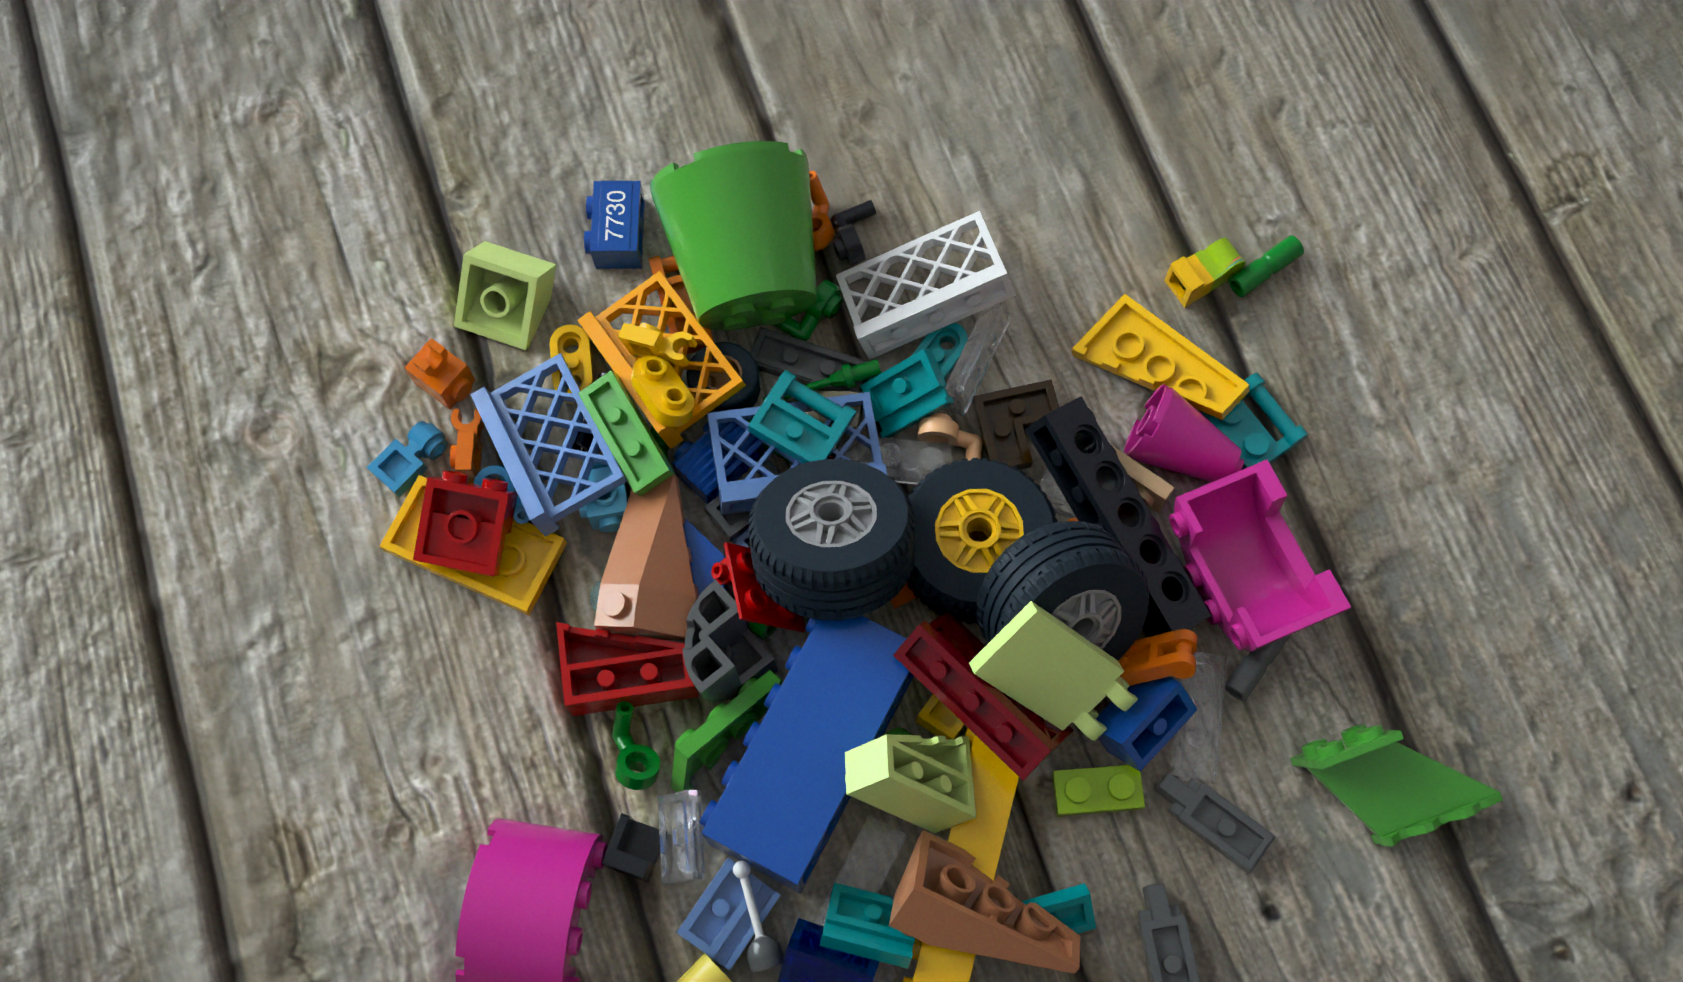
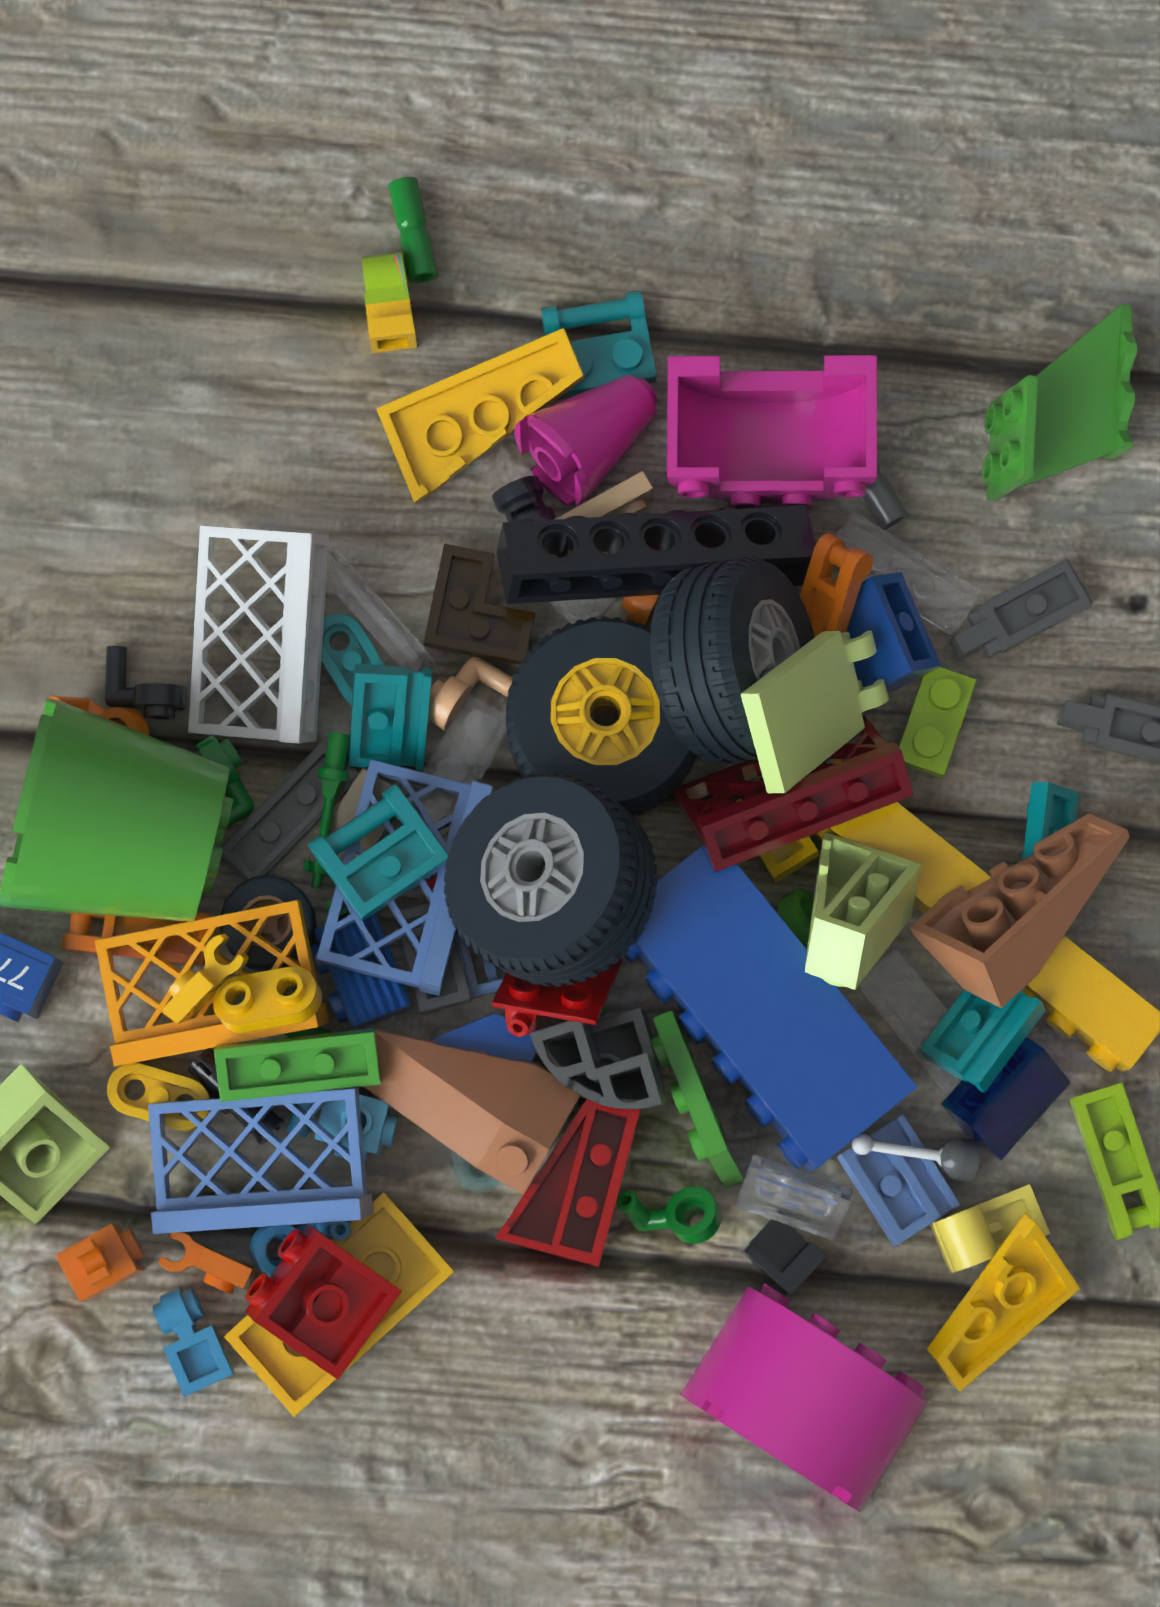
camera: 70 degrees left, 10 degrees up
none -> black wheel [492,475,556,522]

